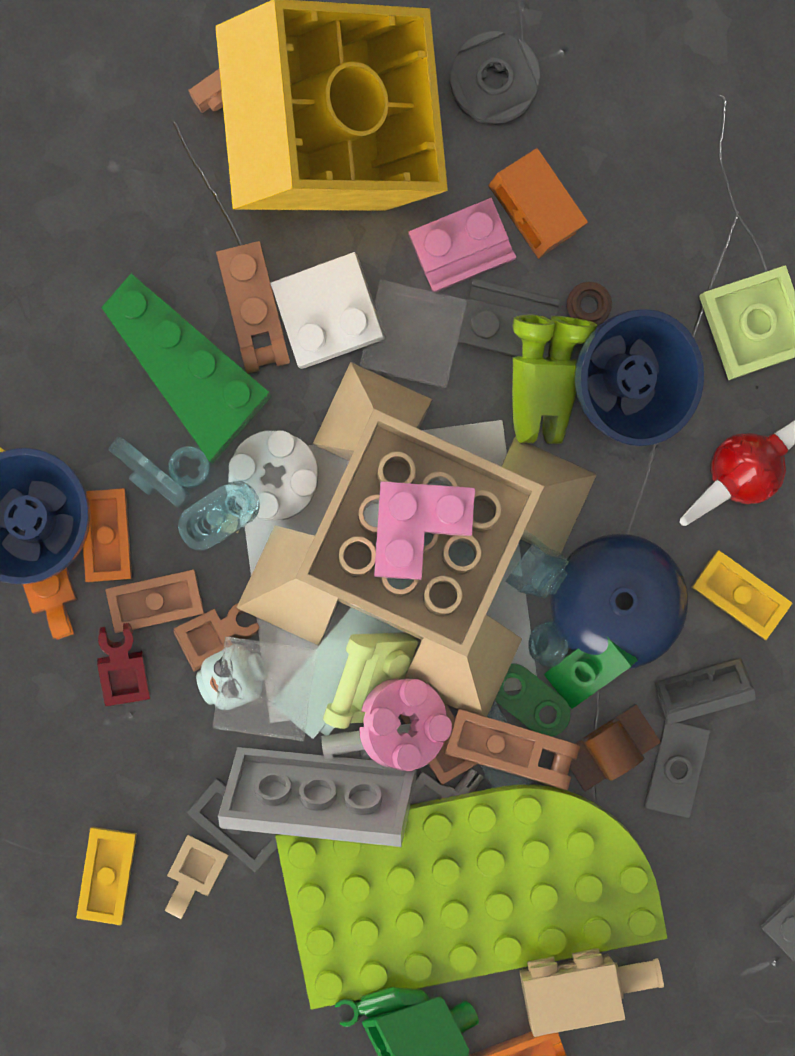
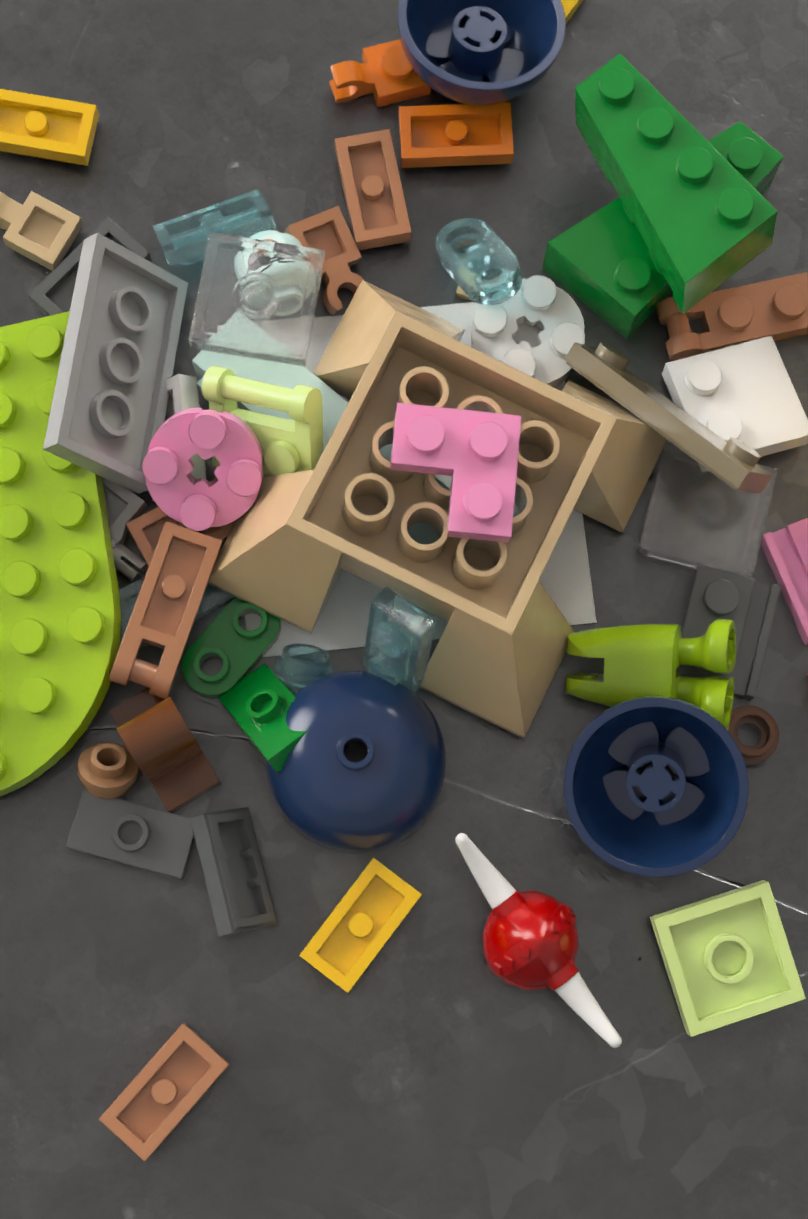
camera: 90 degrees right, 10 degrees down
dark red plate [97,623,150,707] -> none
clear light blue plate [108,437,191,510] -> none
clear light blue bush [168,447,210,488] -> none
none -> medium nougat plate [77,742,138,799]
none -> clear light blue plate [153,189,276,266]
none -> dark tan plate [565,342,773,494]
none -> green wedge [575,53,778,315]

